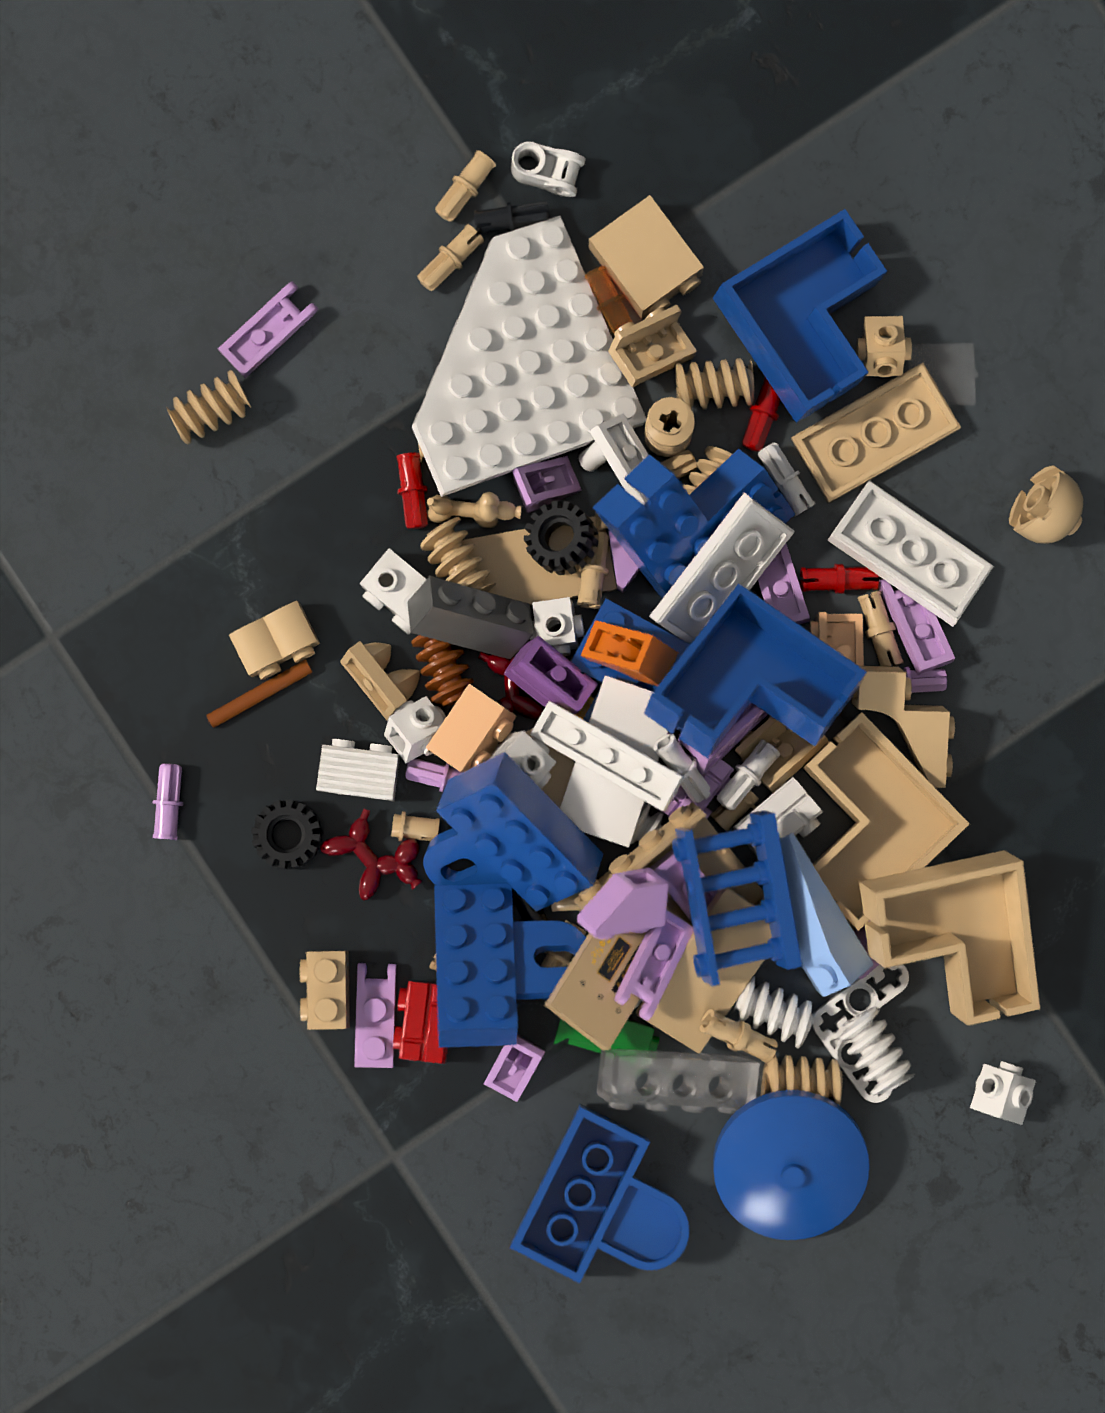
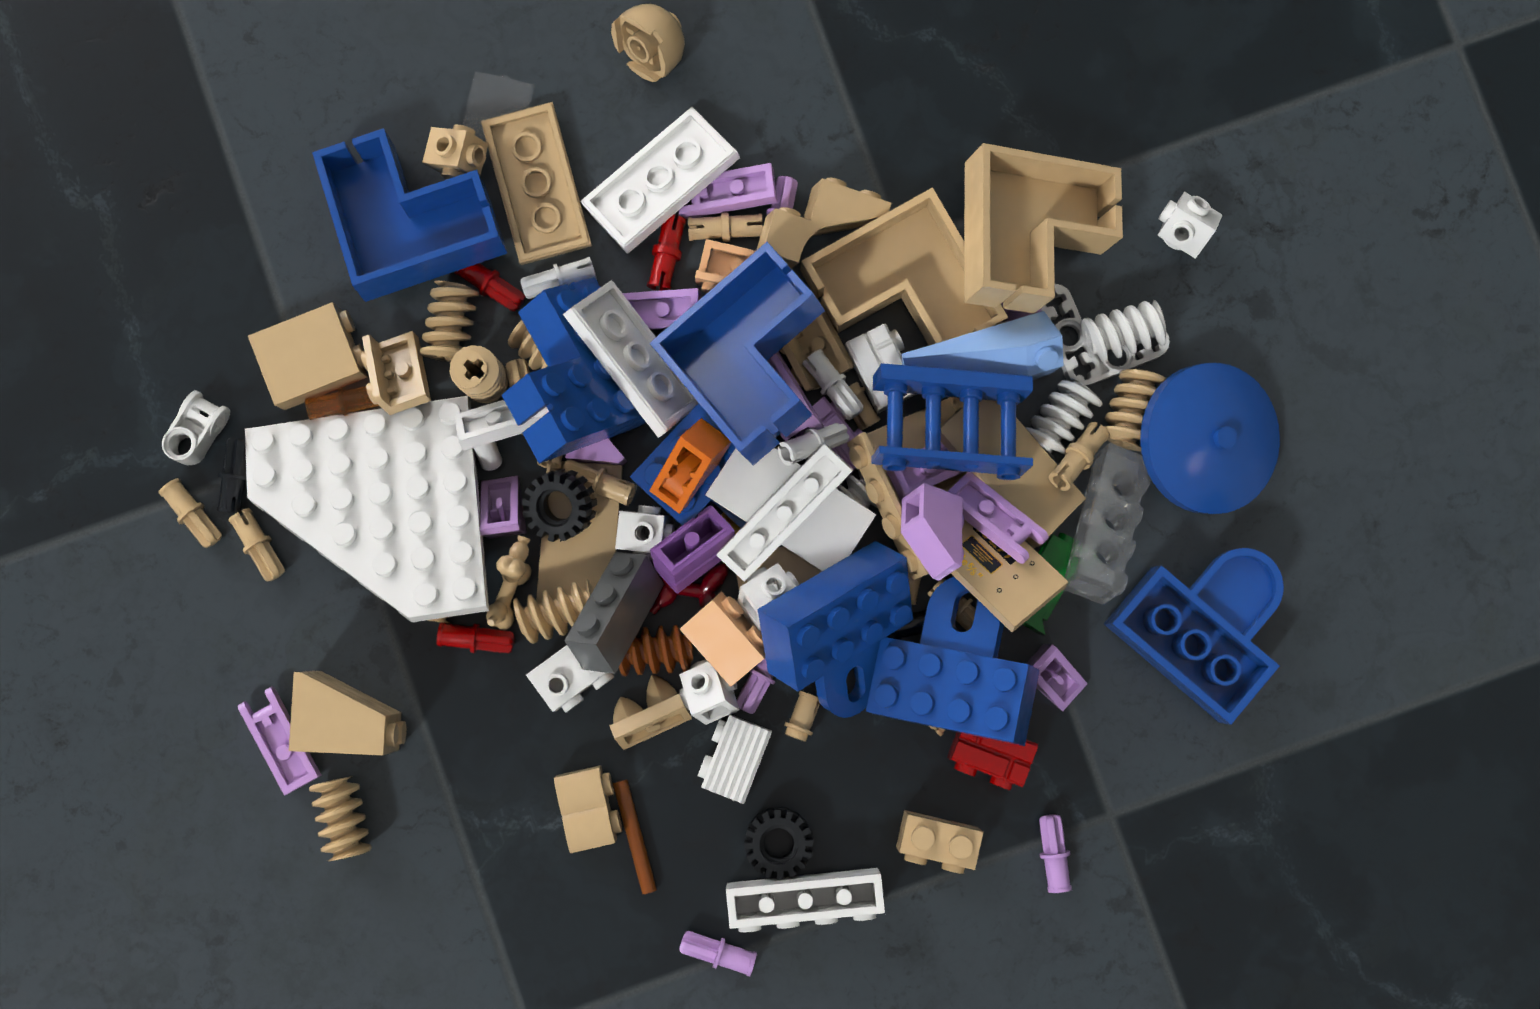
camera: 85 degrees left, 0 degrees up
dark red piece [320,808,423,901] -> none
lavender hinge [354,963,397,1068] -> none
none -> tan slope [289,671,407,755]
none -> white brick [726,868,885,932]
none -> lavender axle [1039,814,1072,893]

